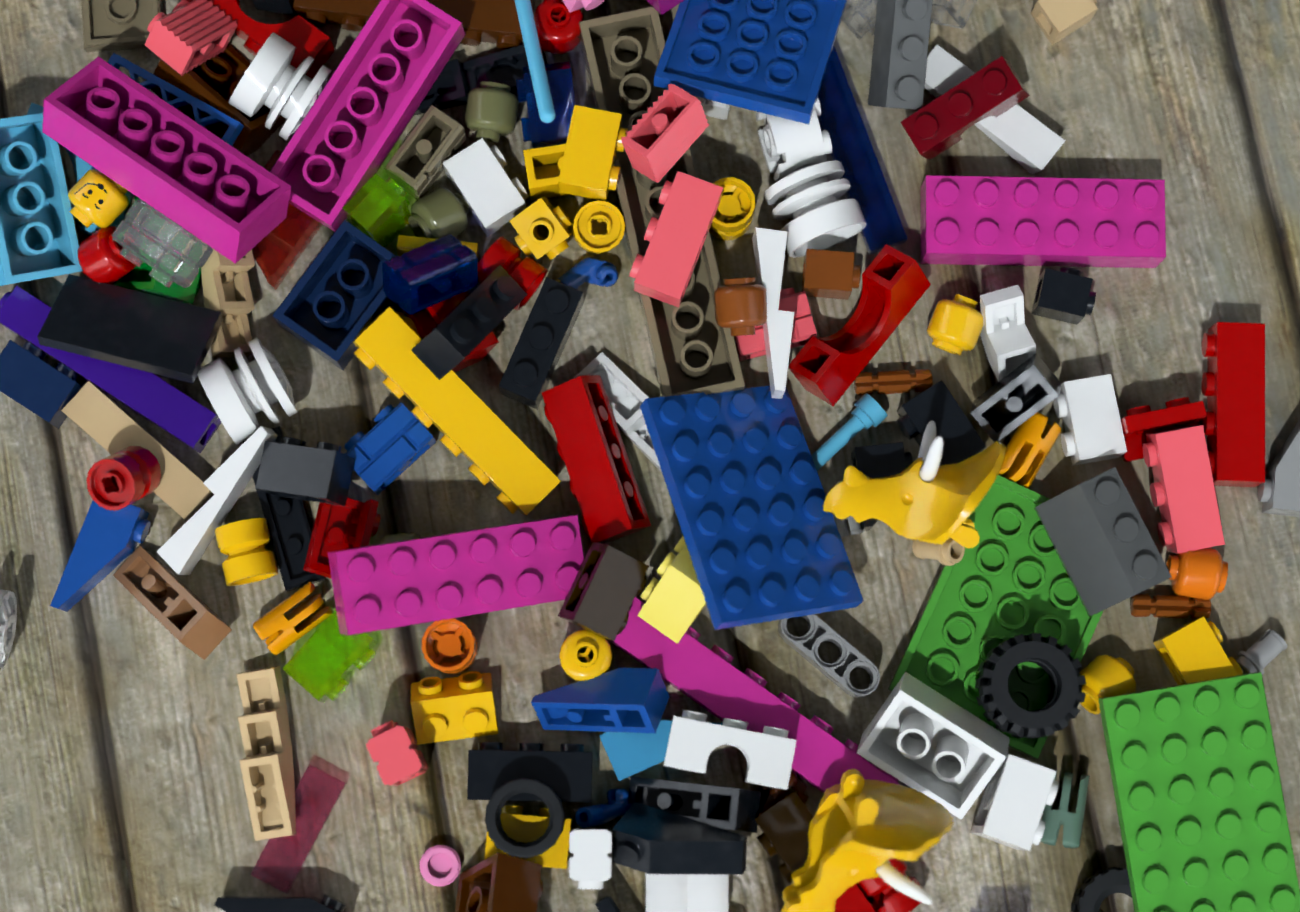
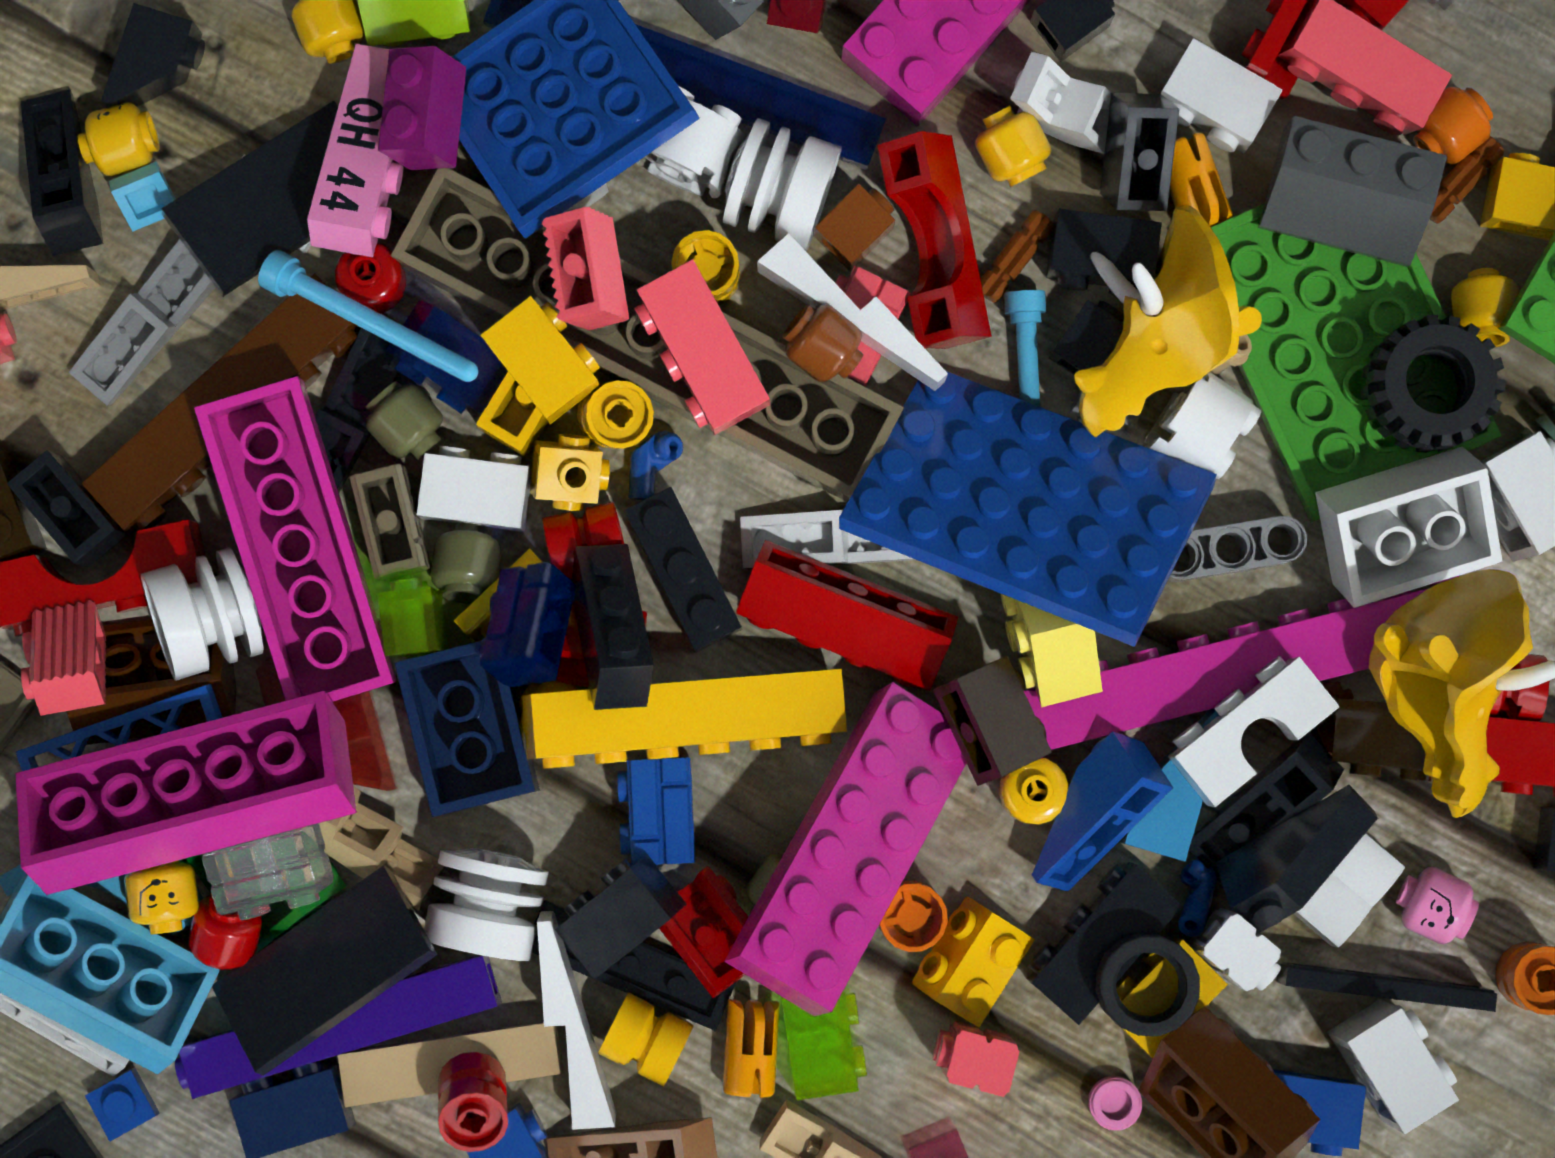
camera: 50 degrees left, 5 degrees up
none -> white brick [1144,372,1261,479]

